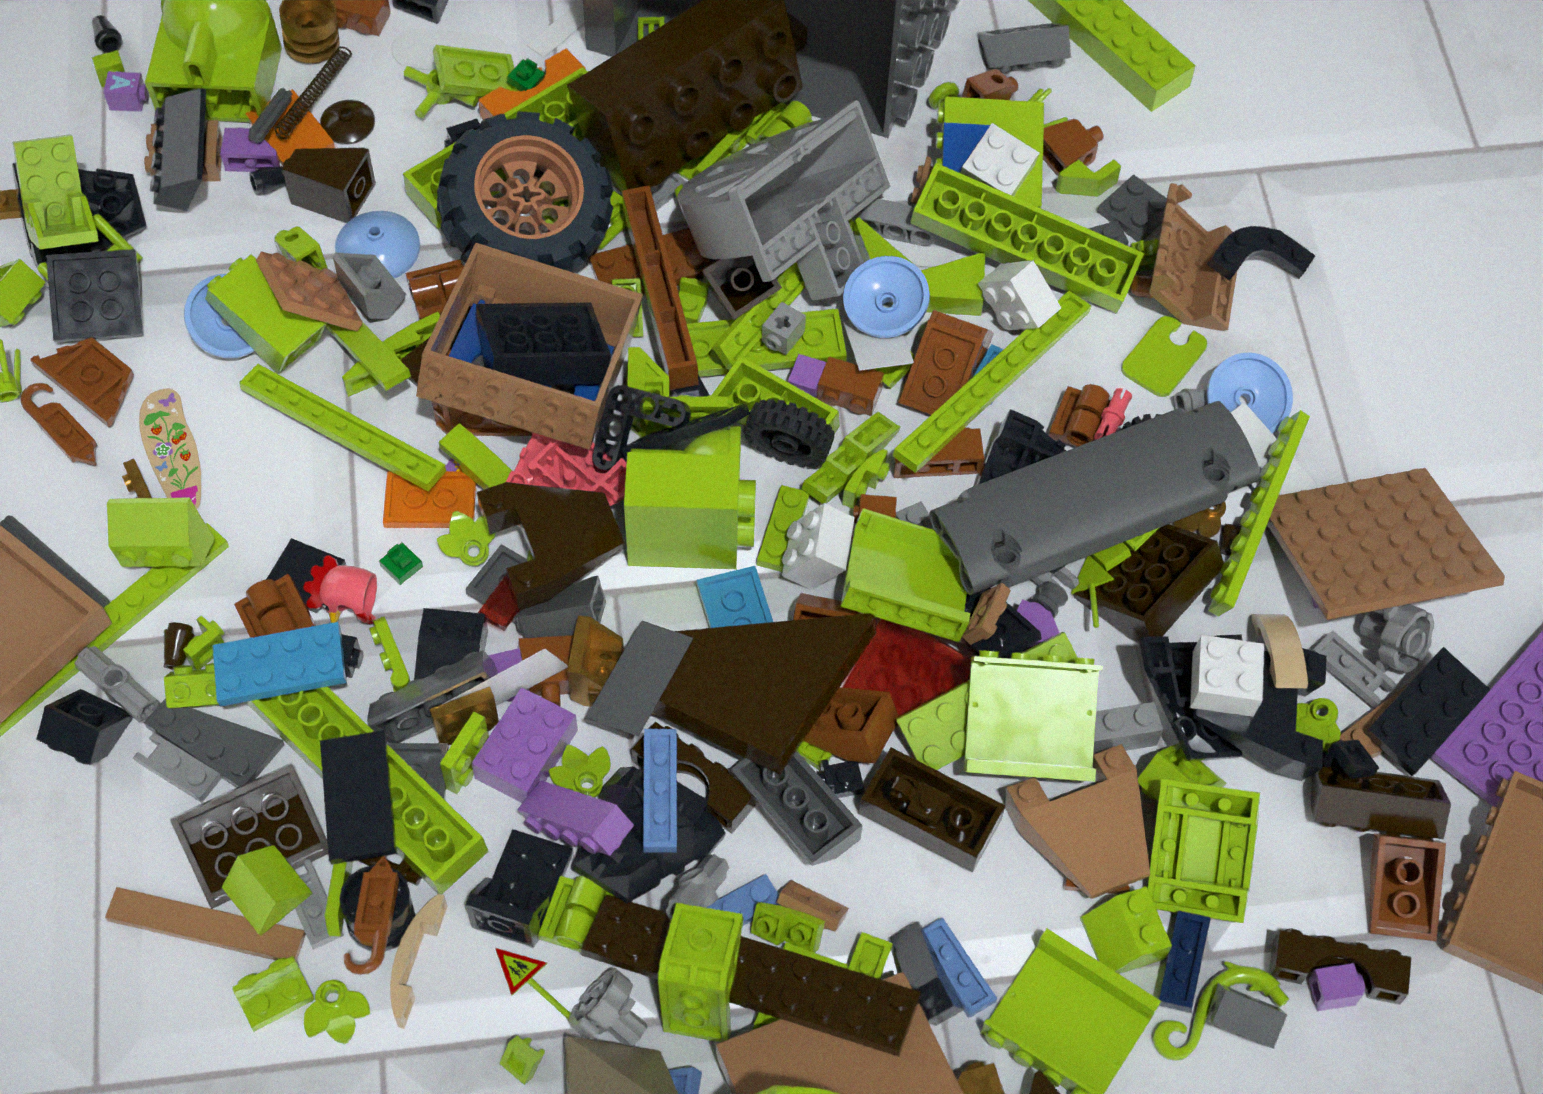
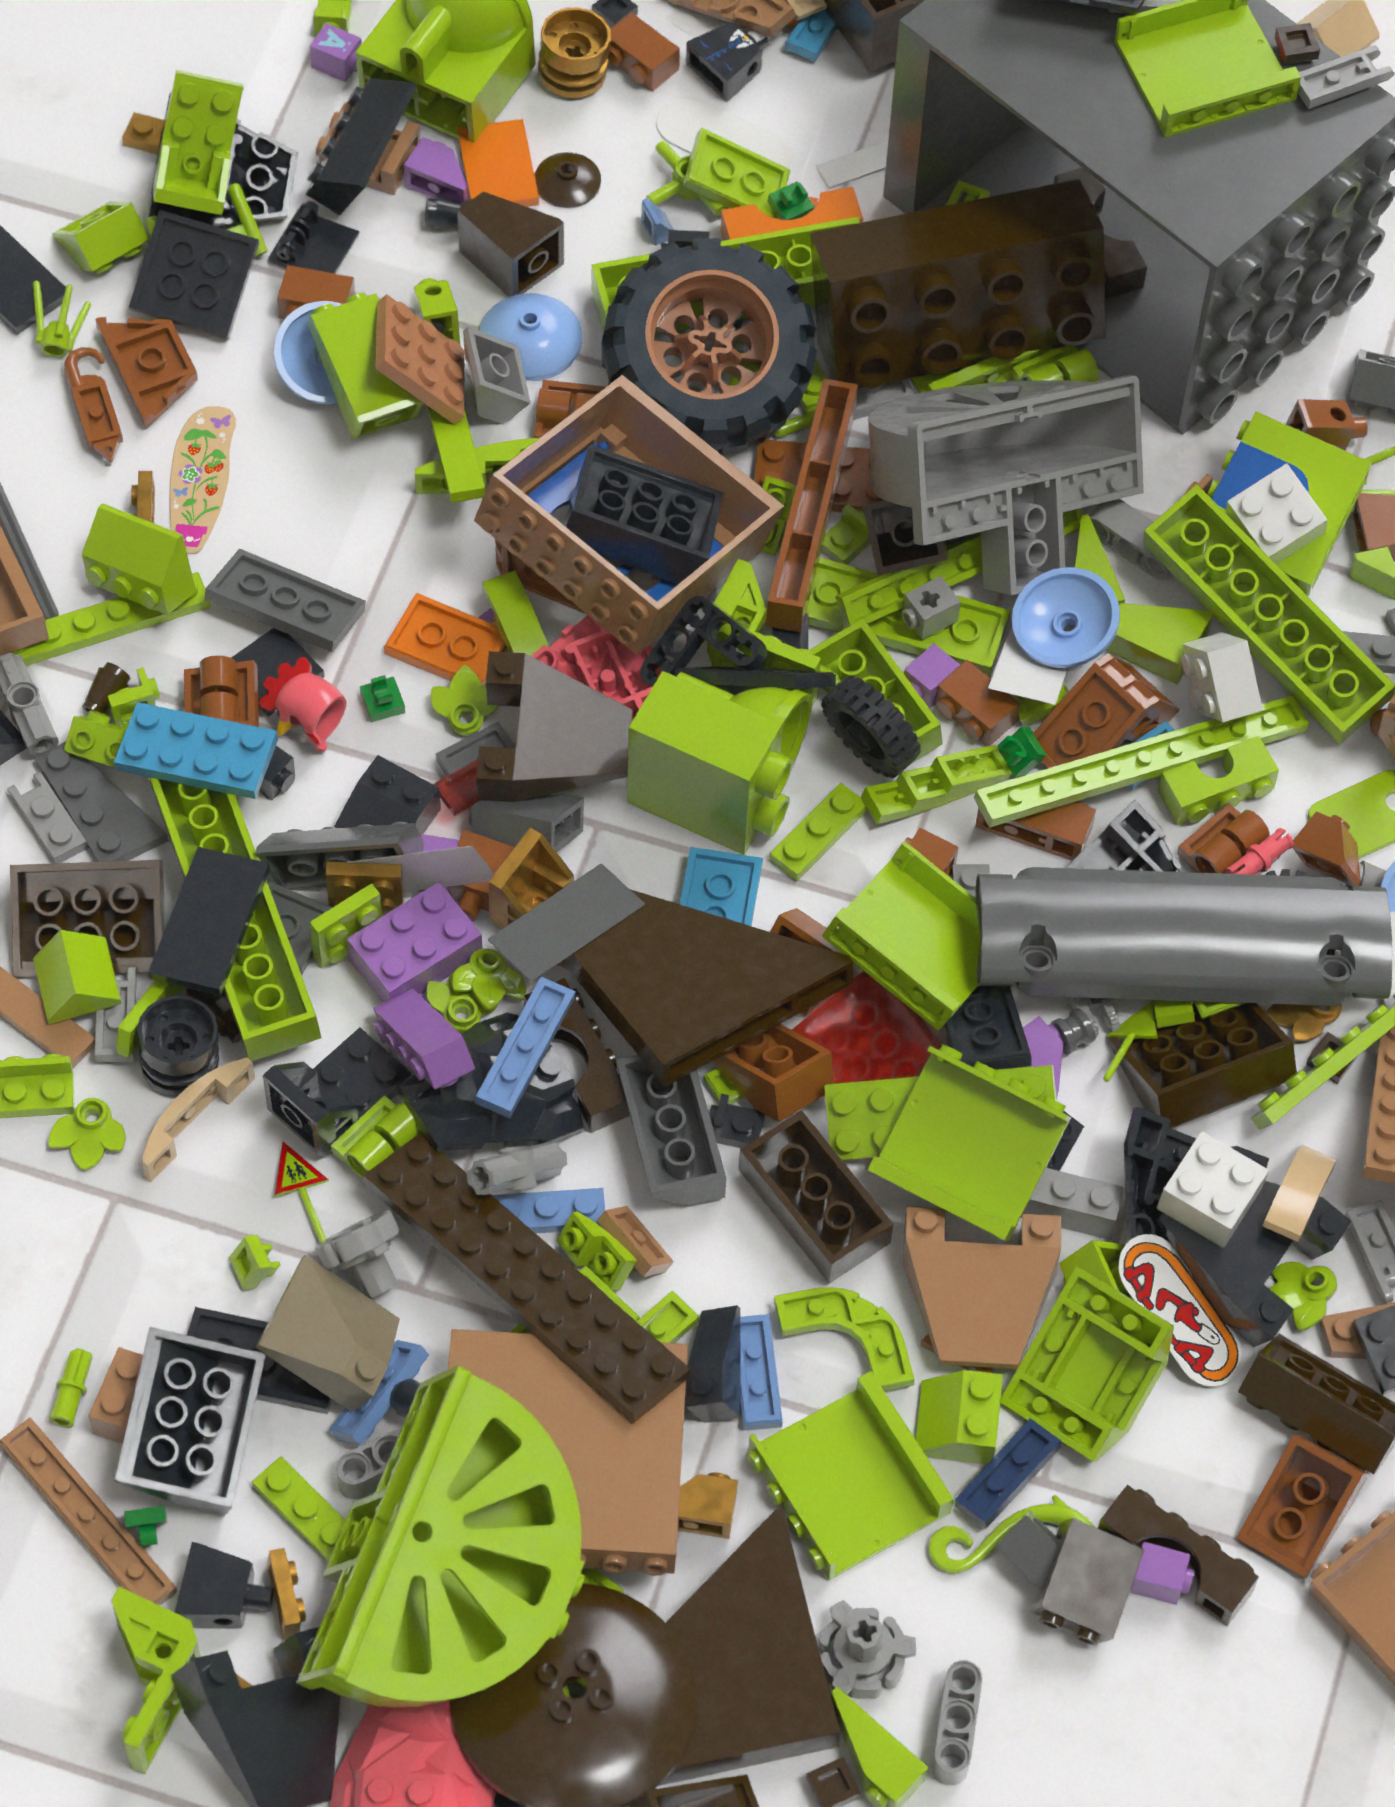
camera: 25 degrees right, 0 degrees up
lime plate [239,364,446,491] -> none
dark grey axle [248,88,292,143] -> none
dark brown piece [274,46,352,140] -> none
dark orange plate [344,856,399,975] -> none
lime plate [369,616,410,692] -> none
lime bracket [658,903,743,1042] -> none
white brick [782,503,855,590] -> none
lime slope [842,449,890,509] -> none
dark brown plate [890,777,950,827] -> none
white sticker [894,244,975,267] -> none
lime piece [928,82,959,110] -> none
medium nougat plate [962,583,1011,645] -> none
black bracket [1322,740,1379,779] -> none
none -> dark grey plate [205,548,366,652]
none -> black hinge [268,201,360,274]
none -> dark orange brick [277,265,355,319]
none -> lime plate [452,948,526,1011]
none -> medium blue slope [641,198,674,245]
none -> lime plate [774,1287,915,1391]
none -> green tile [997,726,1047,778]
none -> panel [1030,1518,1145,1646]
none -> sticker [1119,1234,1242,1386]
none -> lime arch [1158,736,1279,826]
none -> dark orange slope [1293,811,1361,886]

